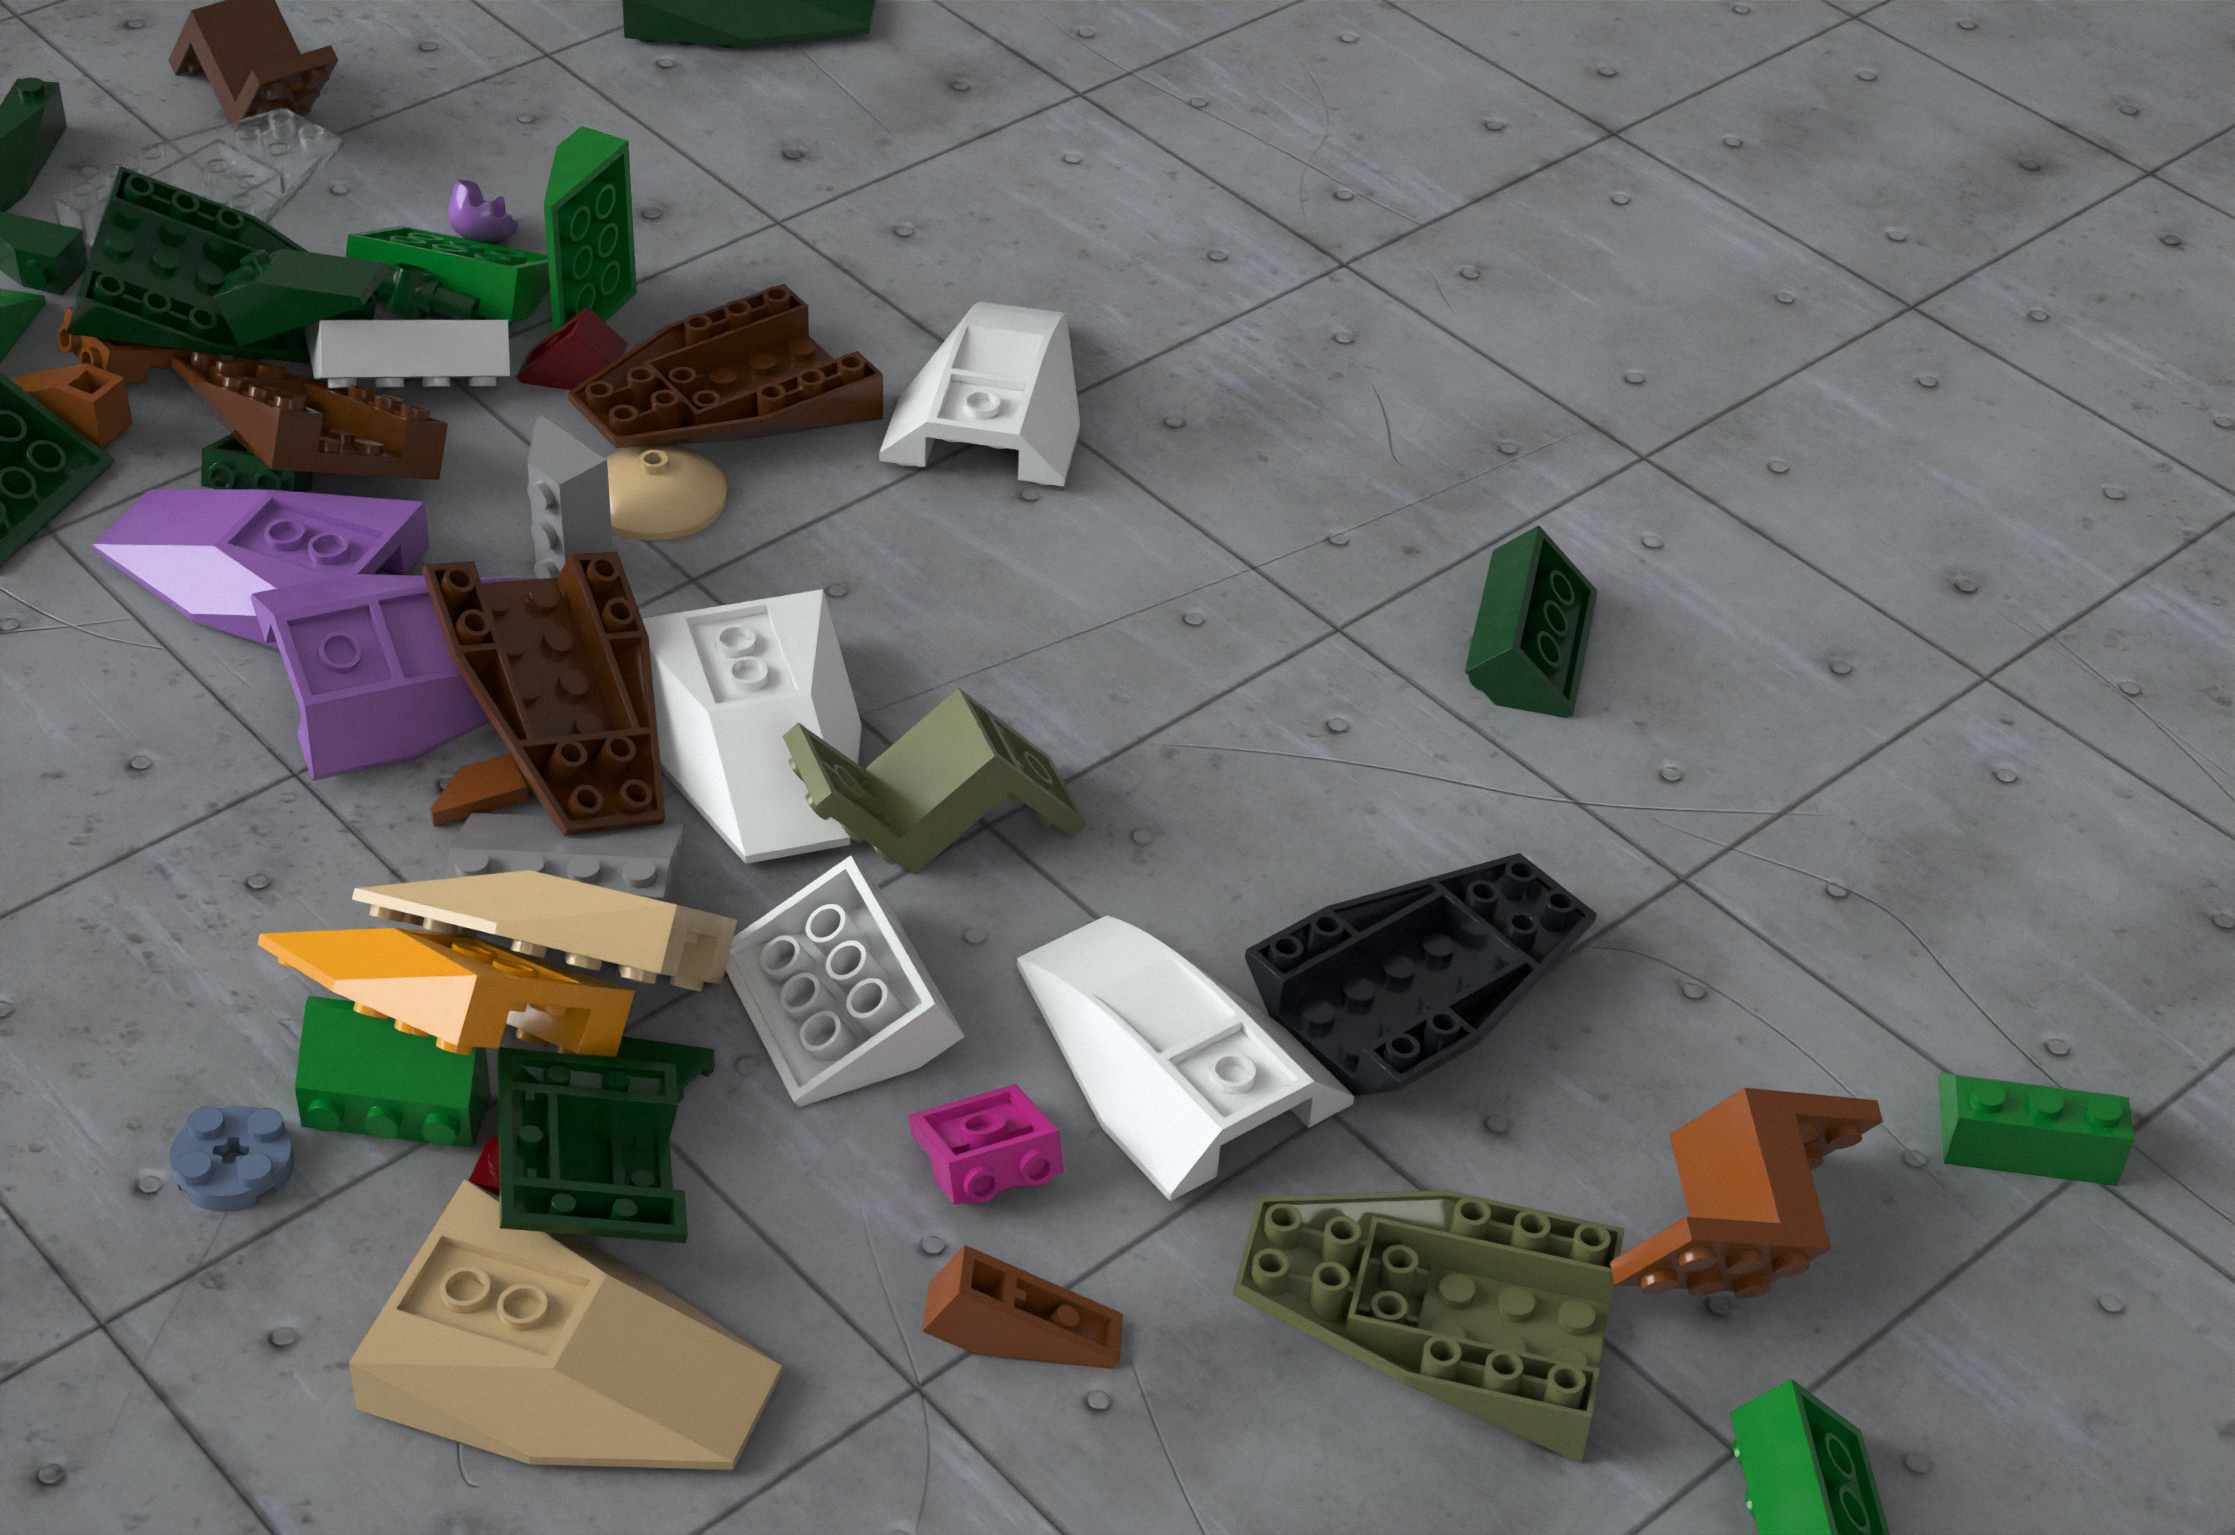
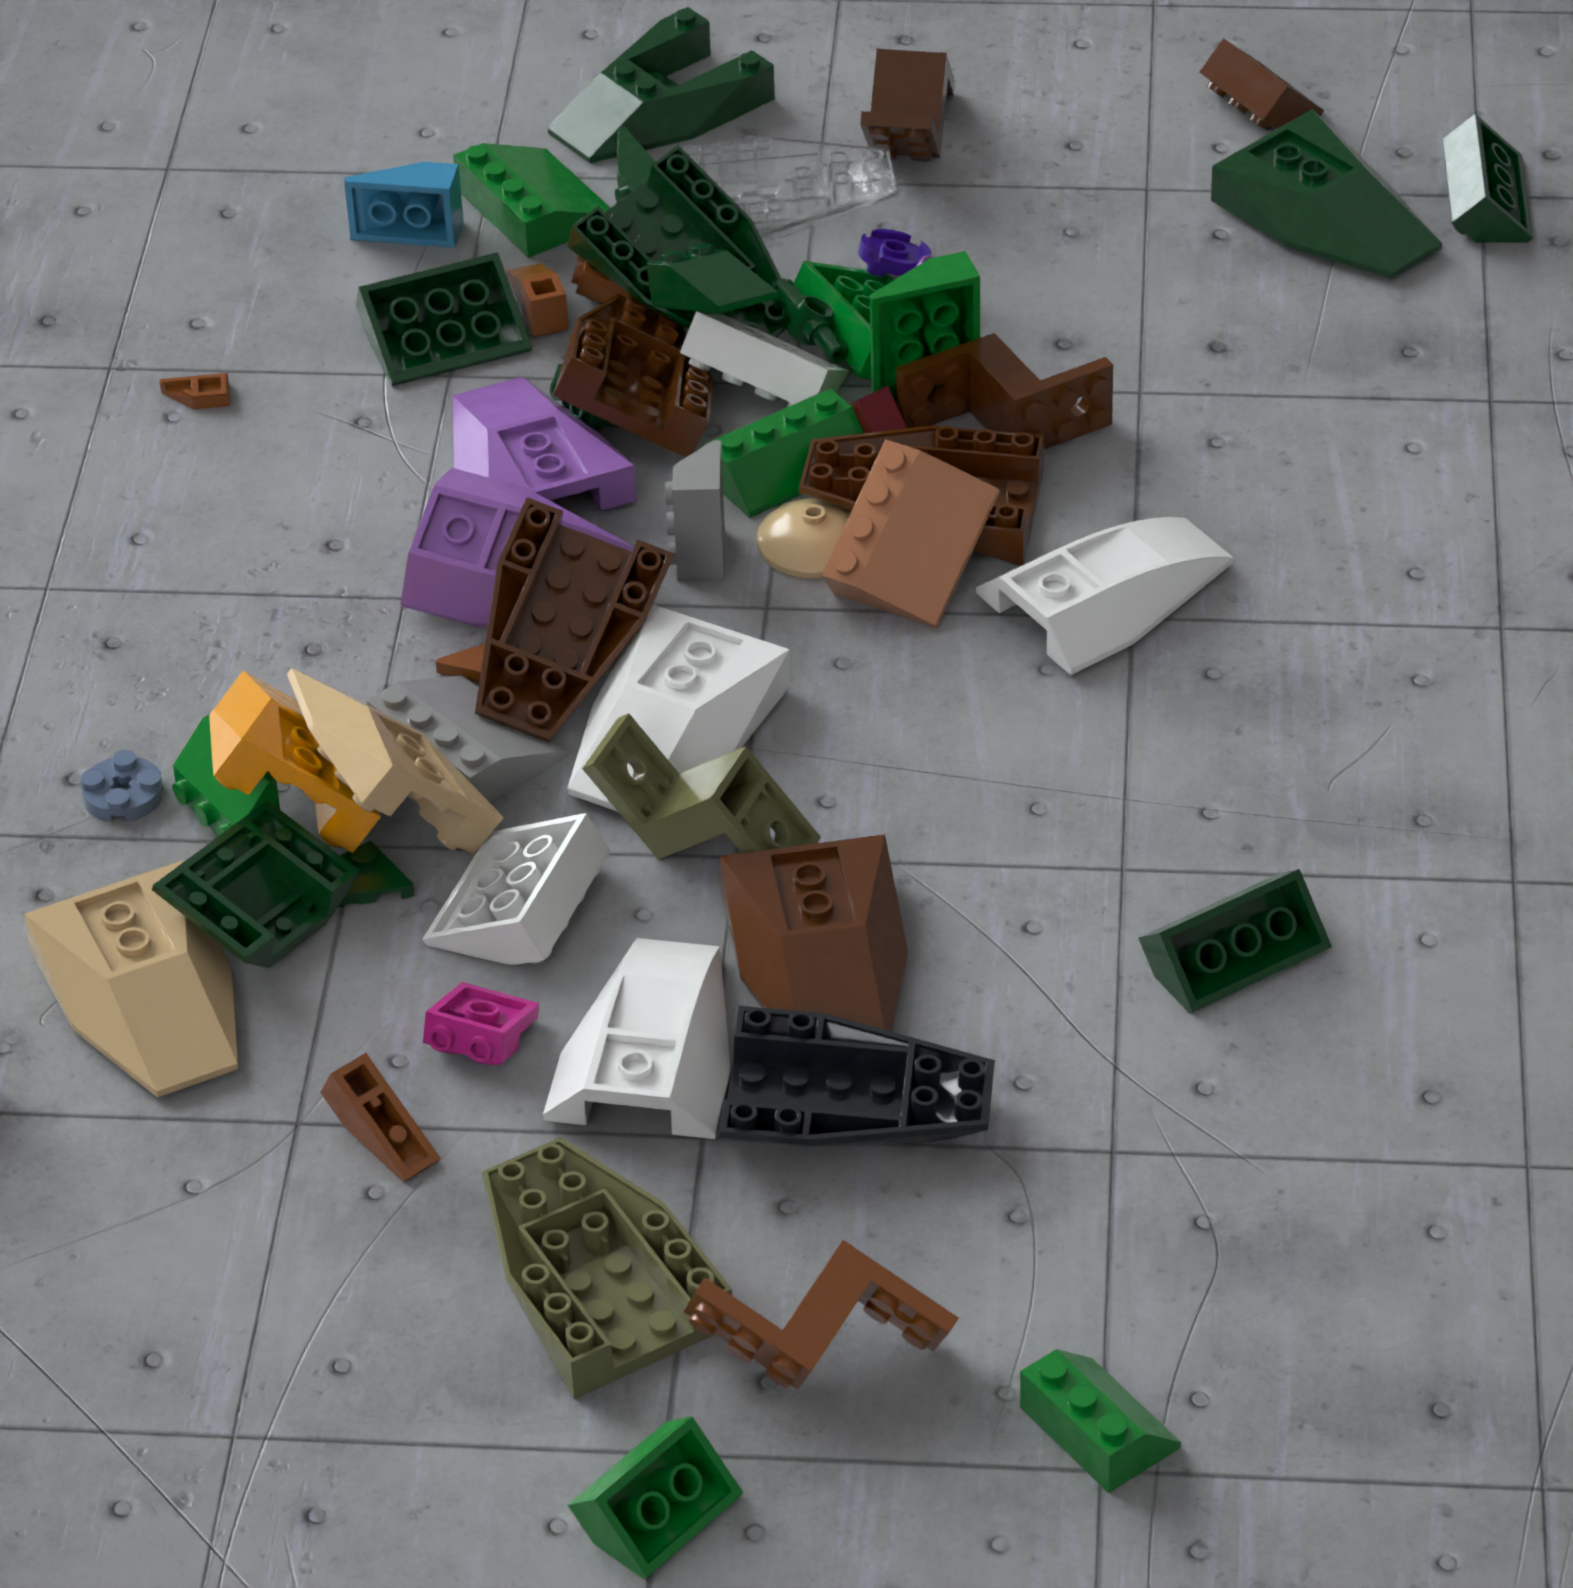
camera: 50 degrees right, 0 degrees up
none -> green slope [705,388,864,518]
none -> reddish brown wedge [720,834,908,1032]
none -> nougat slope [822,439,1000,628]
none -> dark purple plate [858,229,931,276]
none -> reddish brown bracket [896,333,1113,449]

